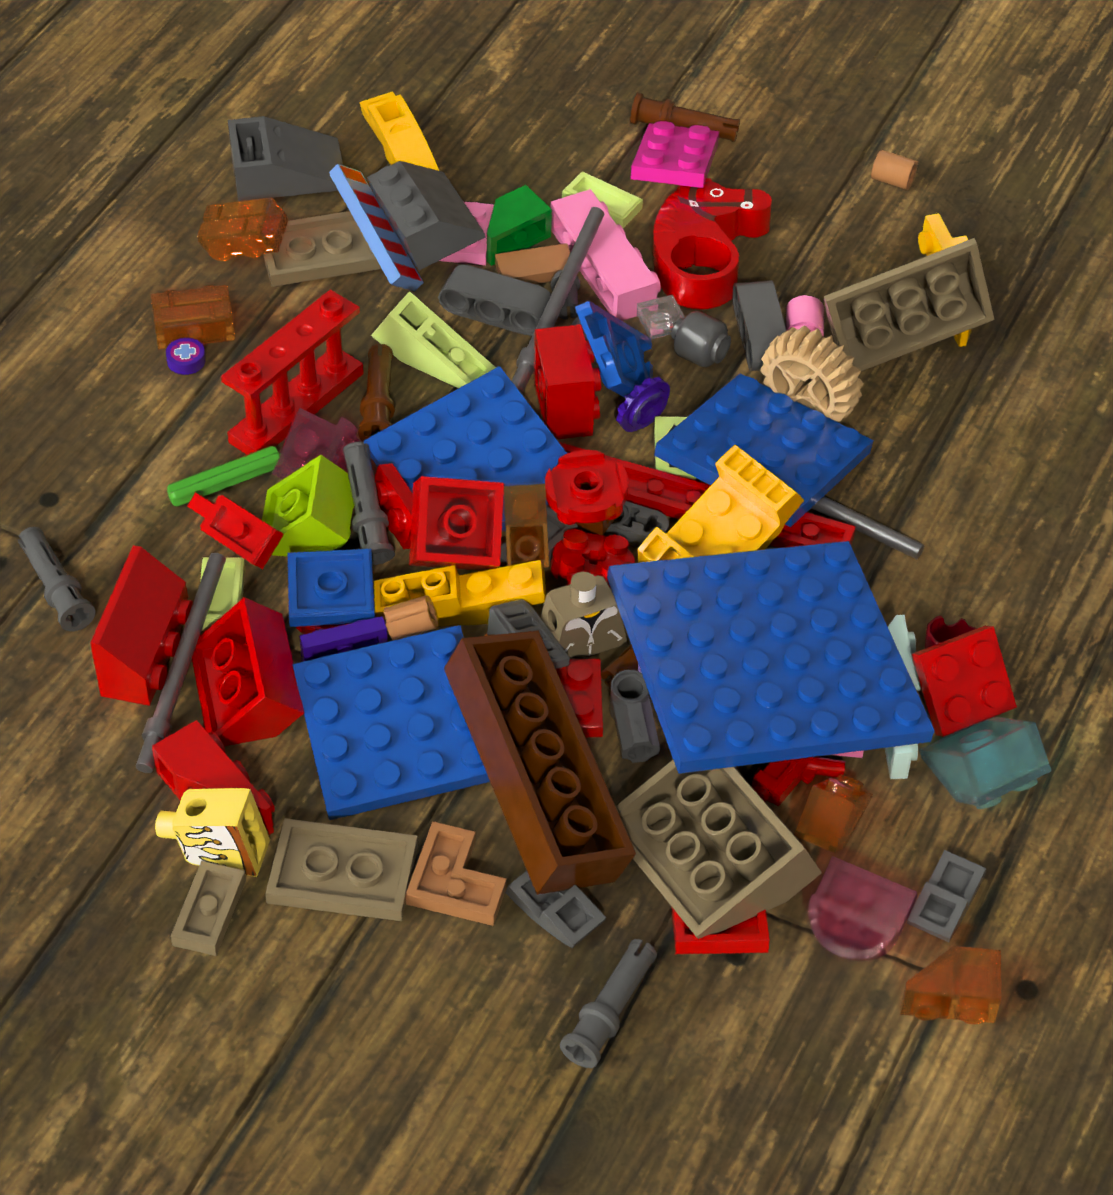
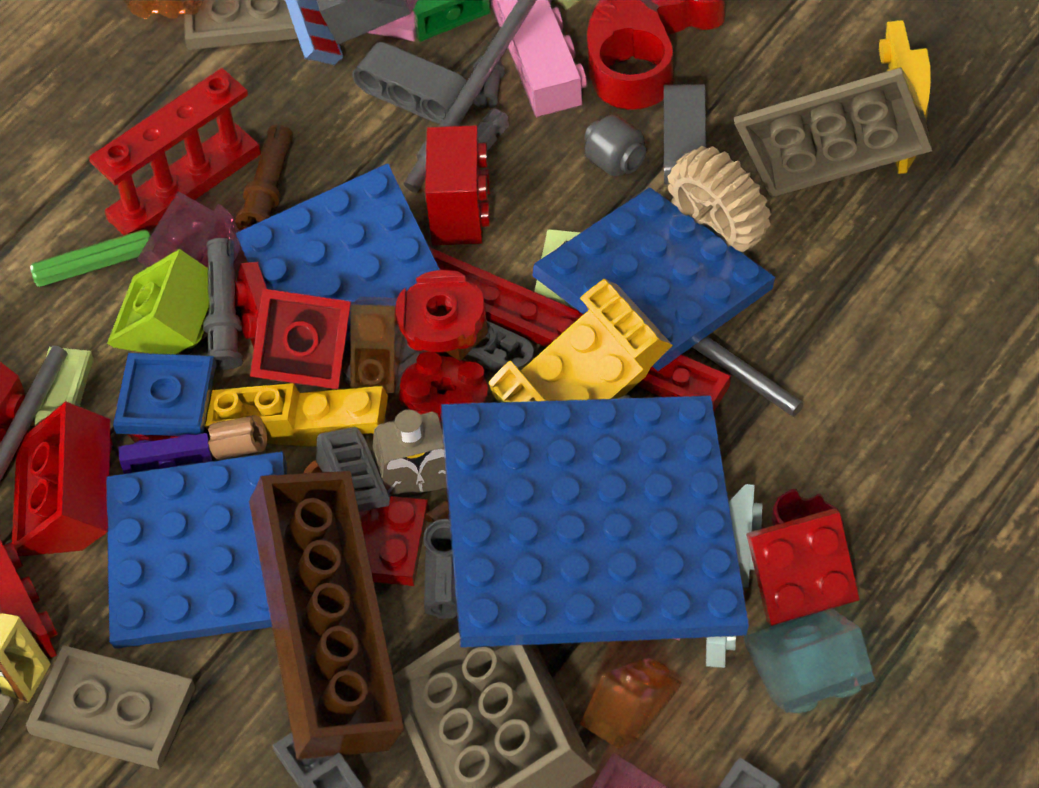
camera: 15 degrees right, 5 degrees up
clear orange brick [151,285,235,350] -> none
tile [166,338,206,375] -> none
red hinge [187,492,284,570] -> none
yellowish green slope [371,291,496,389] -> none
medium nougat plate [405,821,507,926] -> none
medium nougat tile [495,243,571,284] -> none
blue wing [575,301,653,398] -> none
dark purple gear [616,376,670,432] -> none
clear plate [637,295,685,339] -> none
red piece [752,756,846,806] -> none
bright pink brick [786,295,824,337] -> none

